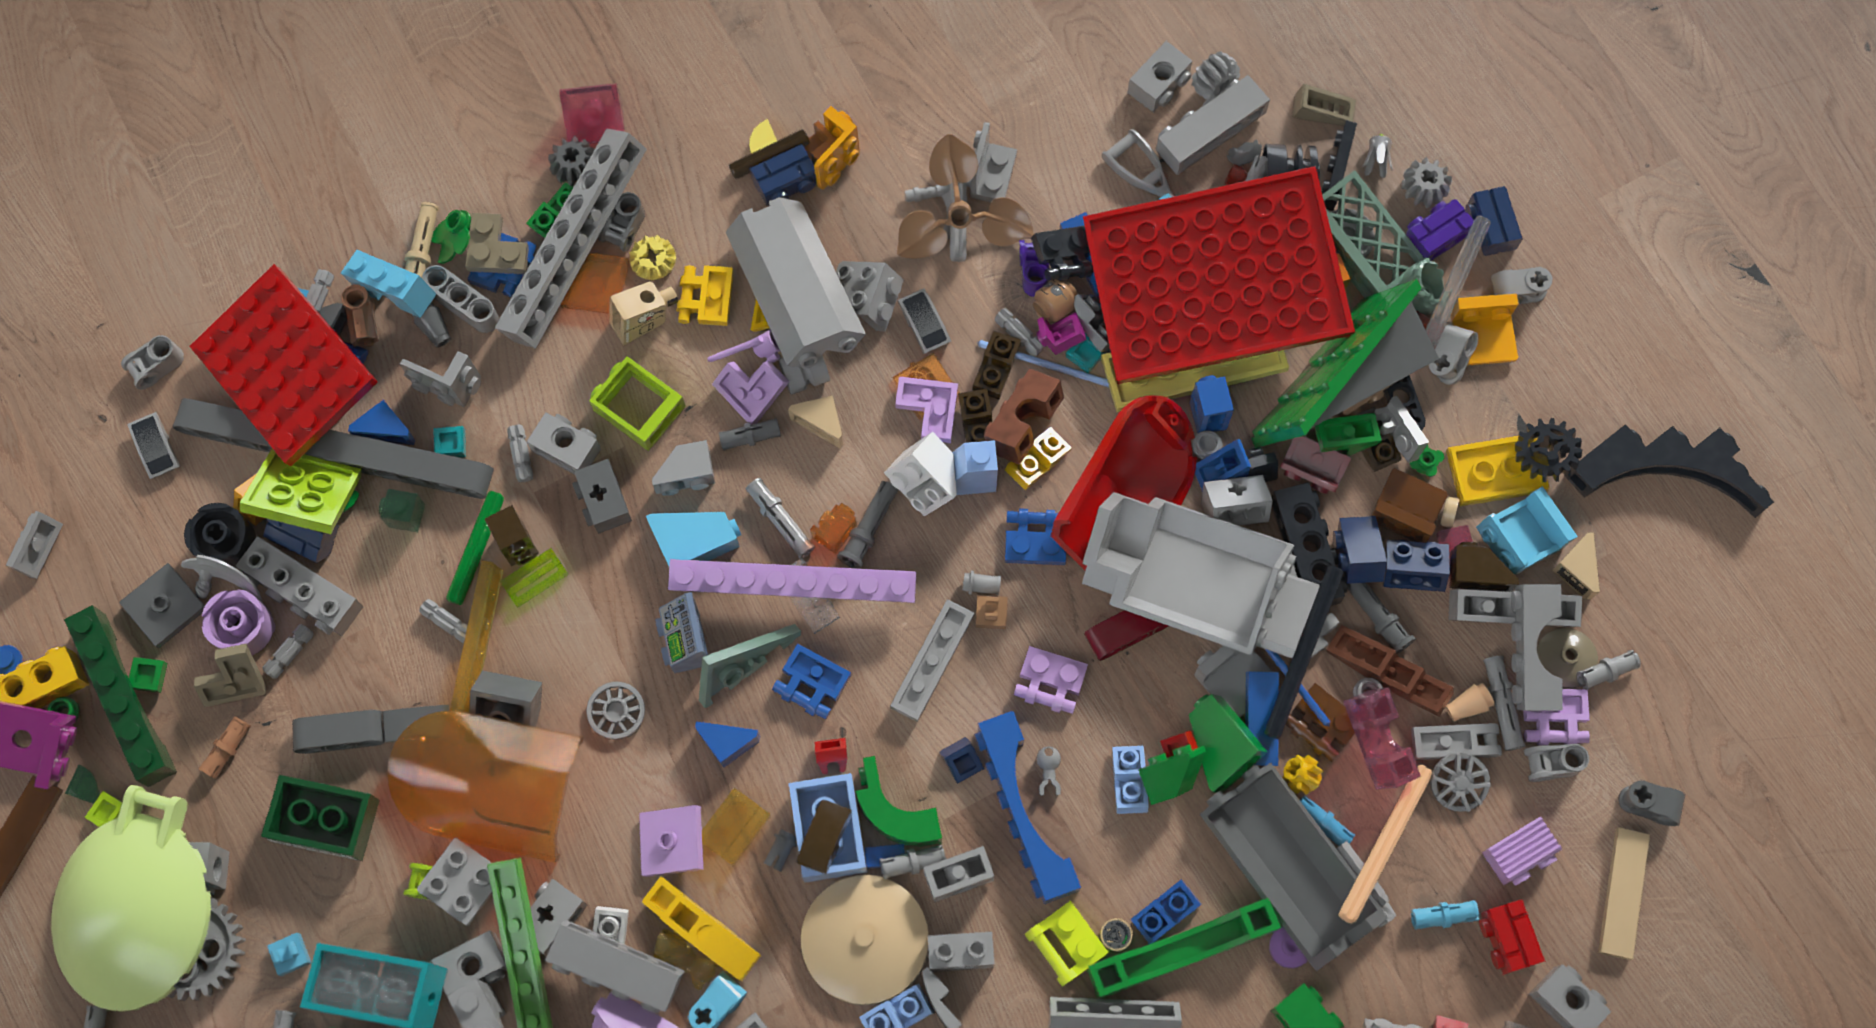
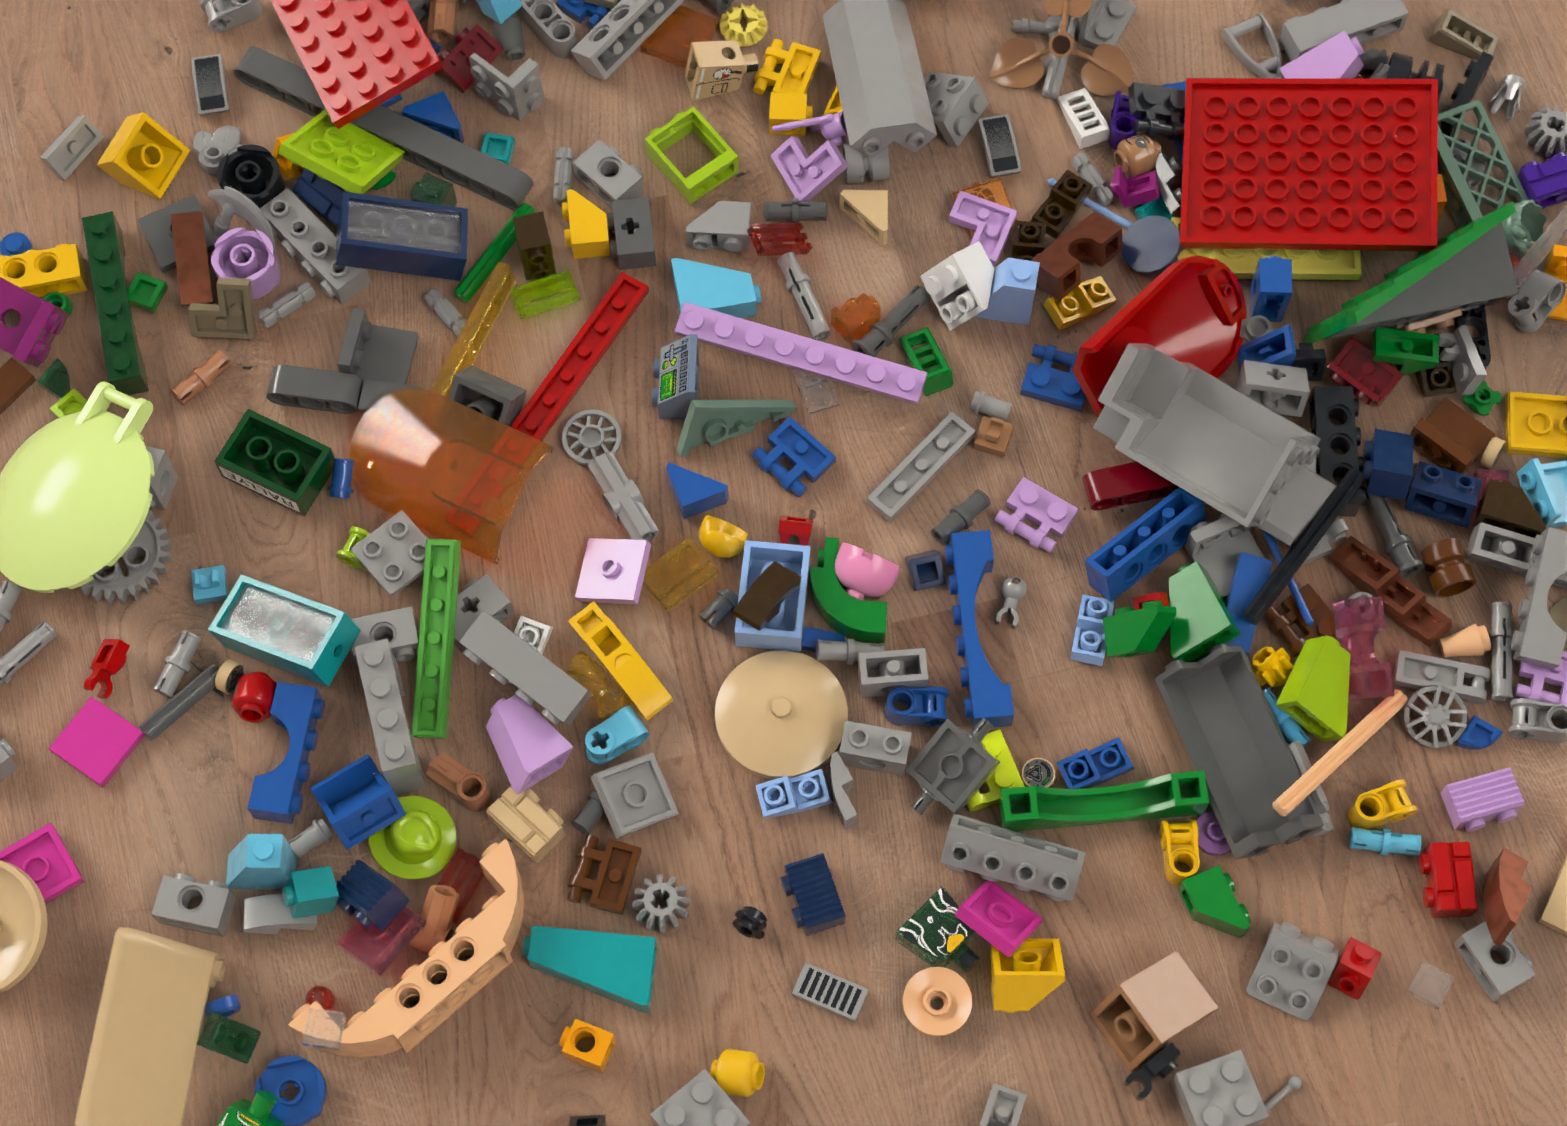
camera: 15 degrees right, 5 degrees down
none -> yellow slope [97,112,191,199]
none -> copper slope [170,211,213,307]
none -> light grey plate [193,126,244,174]
none -> blue pin [328,458,355,499]
none -> brick [335,192,468,281]
none -> dark grey bracket [337,308,419,385]
none -> dark red bracket [434,24,504,93]
none -> red plate [446,272,649,537]
none -> yellow slope [562,189,611,259]
none -> light grey piece [588,453,659,543]
none -> yellow hair [698,515,747,558]
none -> clear red tile [747,223,812,256]
none -> yellow brick [769,92,813,136]
none -> bright pink cylinder [835,542,901,600]
none -> blue piece [884,686,949,727]
none -> green slope [899,327,954,396]
none -> dark grey plate [905,717,1000,815]
none -> dark grey pin [931,489,991,546]
none -> white slope [1057,88,1110,149]
none -> blue brick [1084,487,1206,602]
none -> tile [1122,215,1183,277]
none -> yellow piece [1160,819,1200,887]
none -> lime slope [1276,635,1351,742]
none -> lavender slope [1280,30,1364,79]
none -> yellow piece [1348,779,1418,830]
none -> reddish brown wheel [1421,538,1476,597]
none -> blue tile [1456,715,1503,750]
none -> copper slope [1483,847,1533,947]

